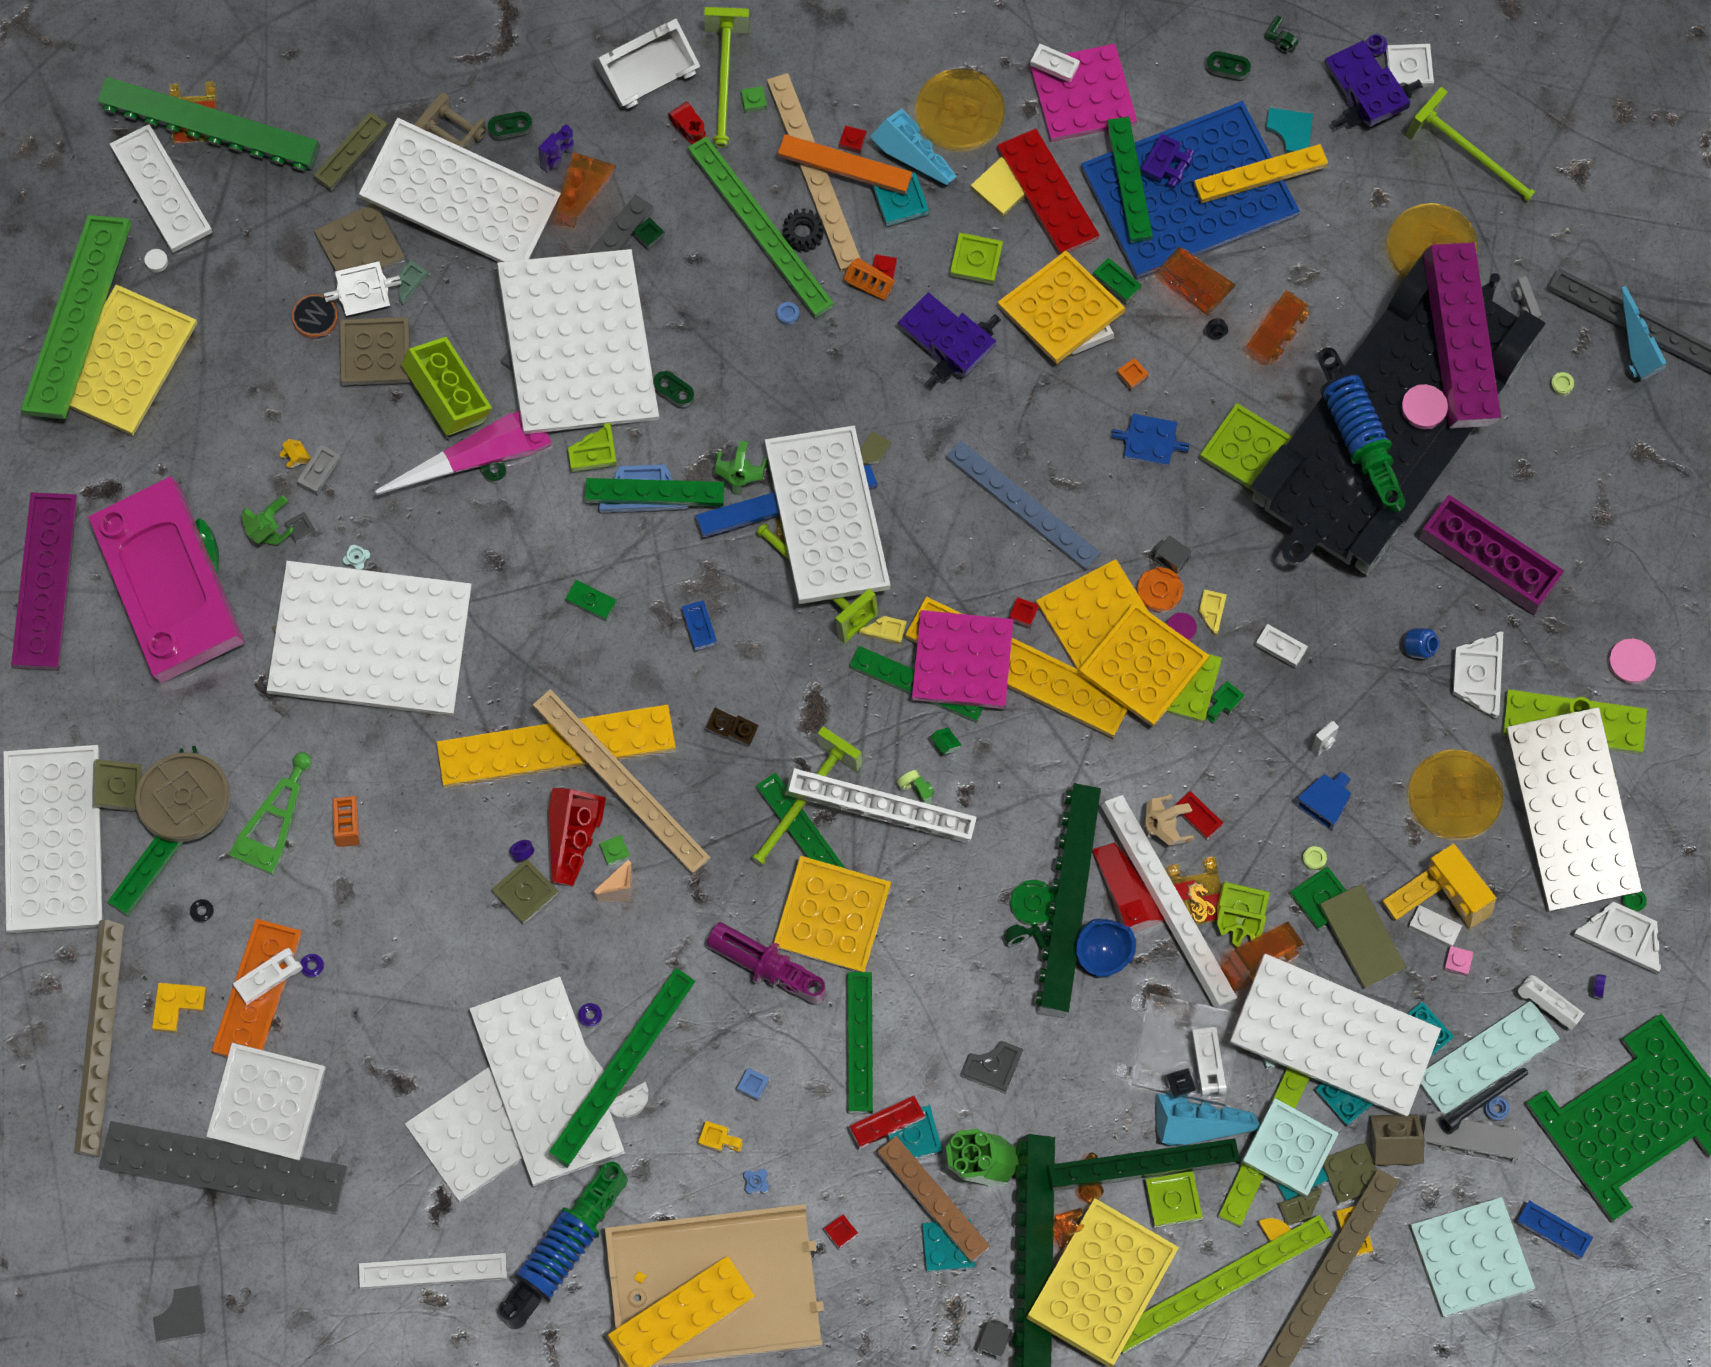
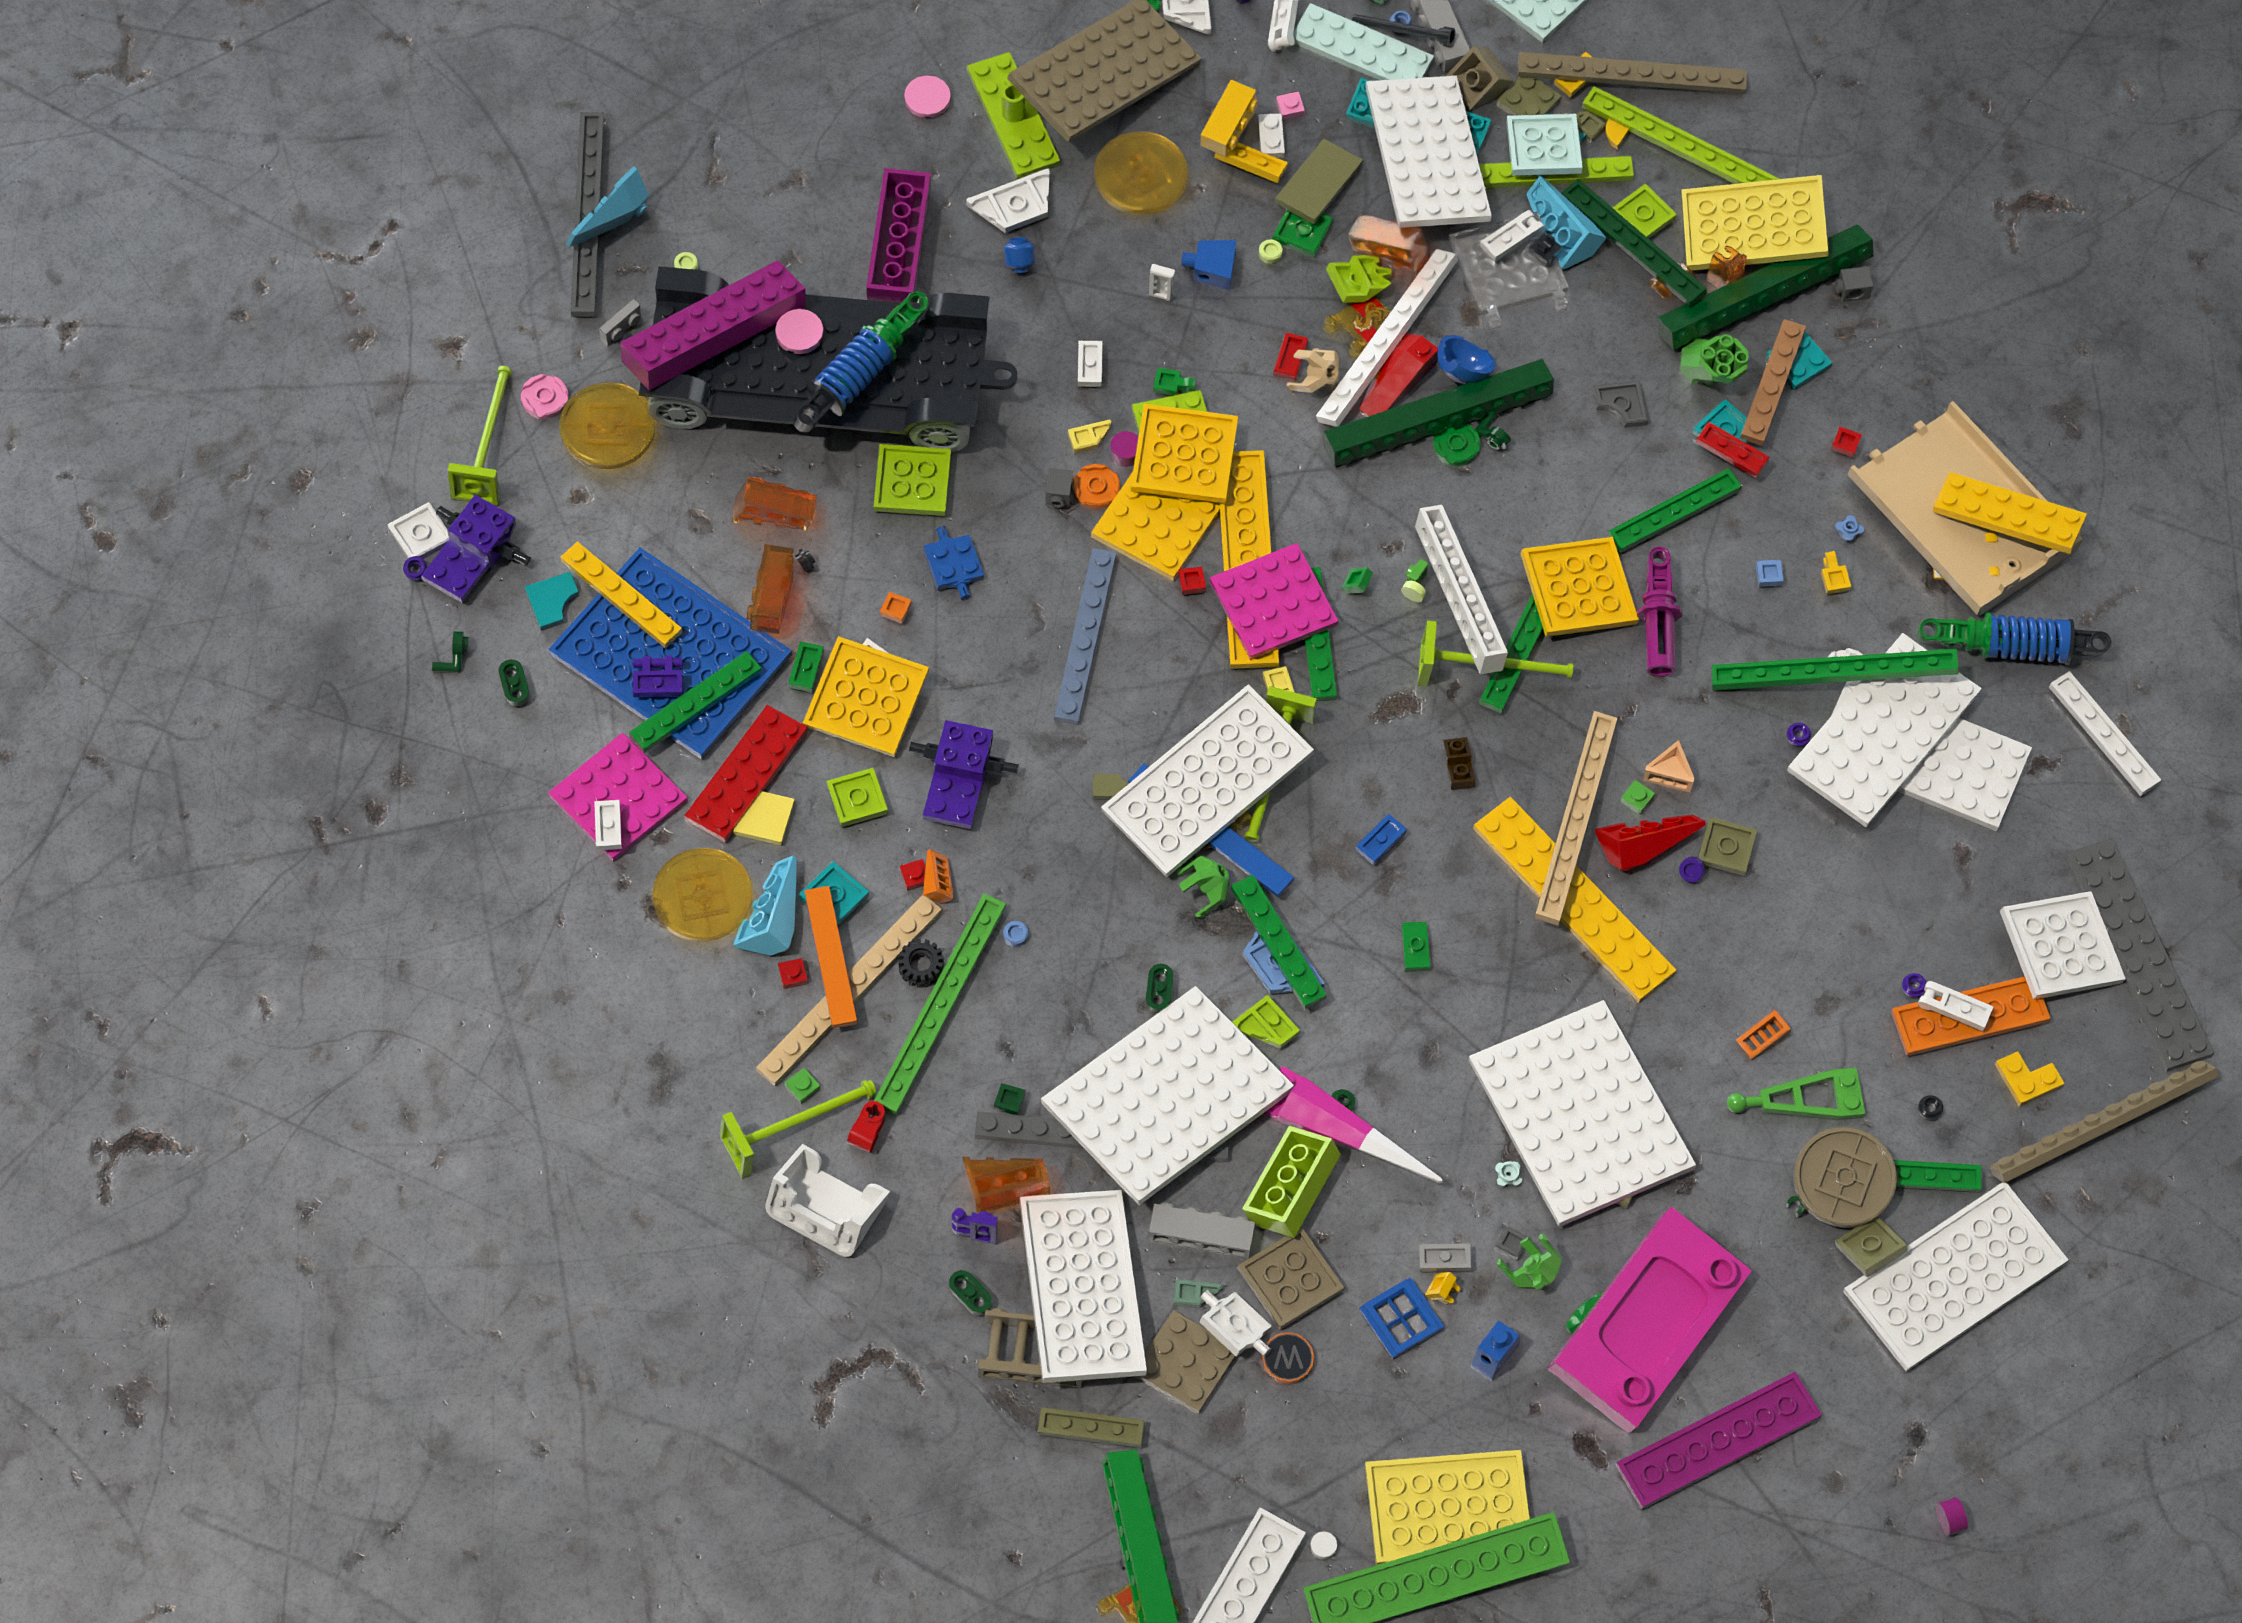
camera: 120 degrees left, 5 degrees down
none -> bright pink tile [521,374,568,419]
none -> light grey brick [1148,1203,1255,1259]
none -> blue piece [1359,1277,1444,1359]
none -> blue torso [1471,1321,1520,1381]

